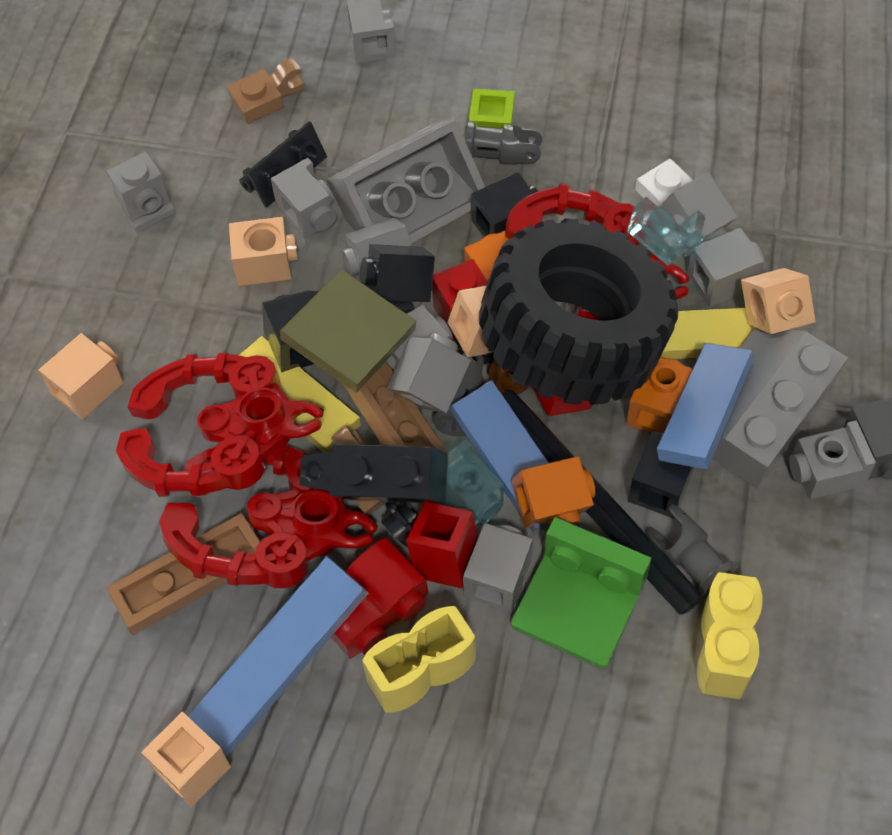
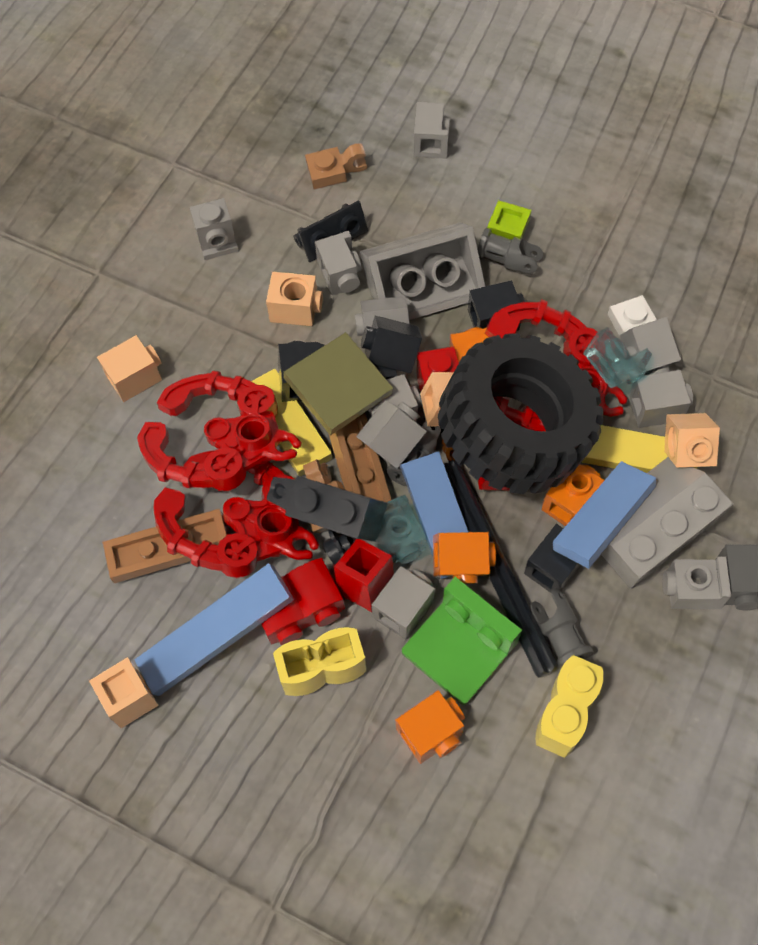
camera: 15 degrees right, 5 degrees up
none -> orange brick [395,690,465,764]

